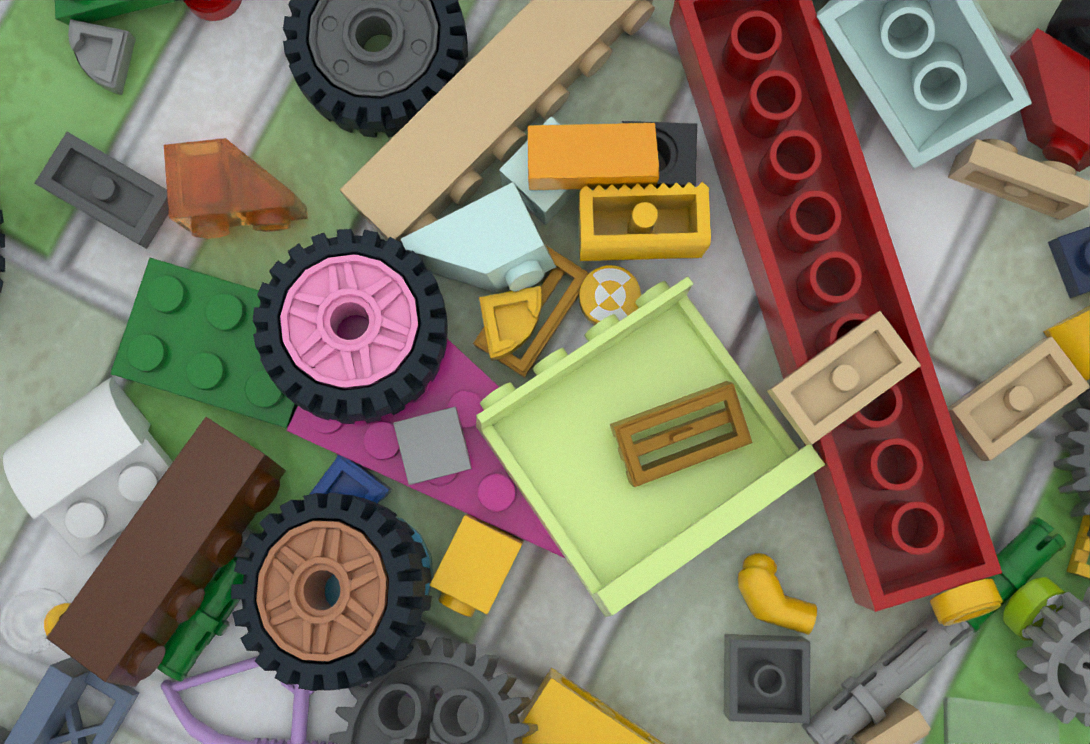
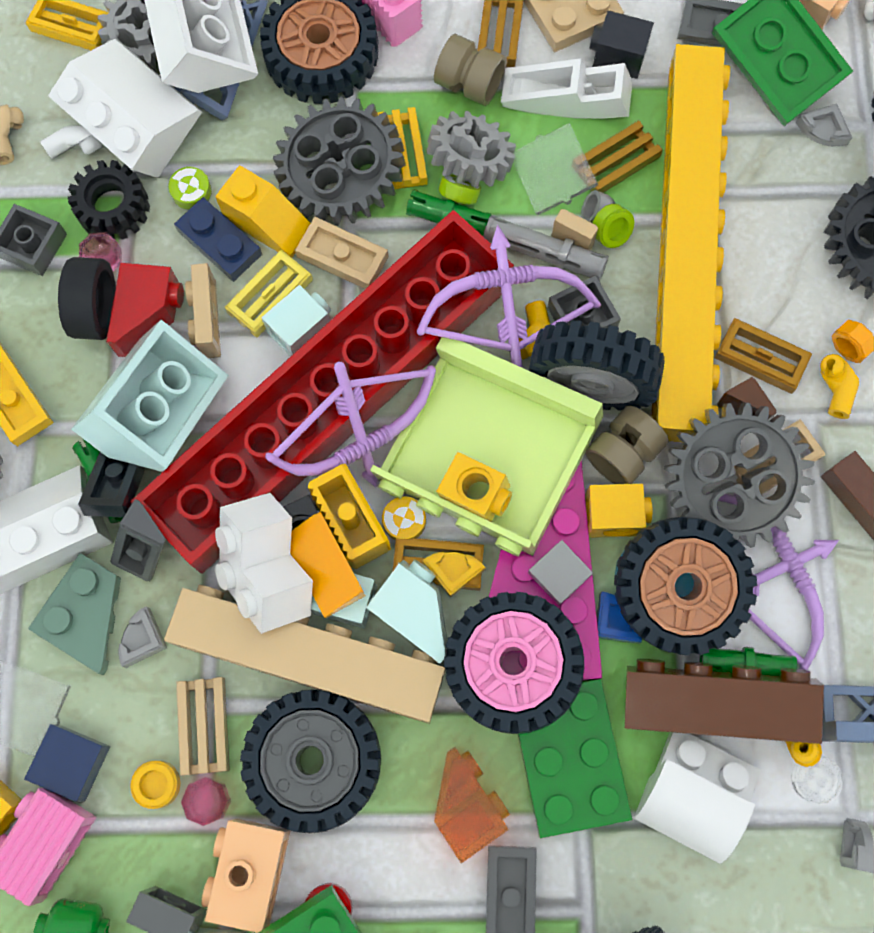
camera: 120 degrees left, 10 degrees down
pearl gold tile [609,381,753,487] -> none
tan plate [767,311,921,445] -> none
yellow tile [930,578,1003,626] -> none
none -> white brick [215,493,313,634]
none -> light yellow tile [224,250,313,338]
none -> light aqua brick [261,285,331,357]
none -> lavender piece [265,362,436,489]
none -> lavender piece [417,224,601,368]
none -> yellow brick [436,452,512,522]
none -> black wheel [529,321,665,411]
none -> dark tan wheel [585,406,669,484]

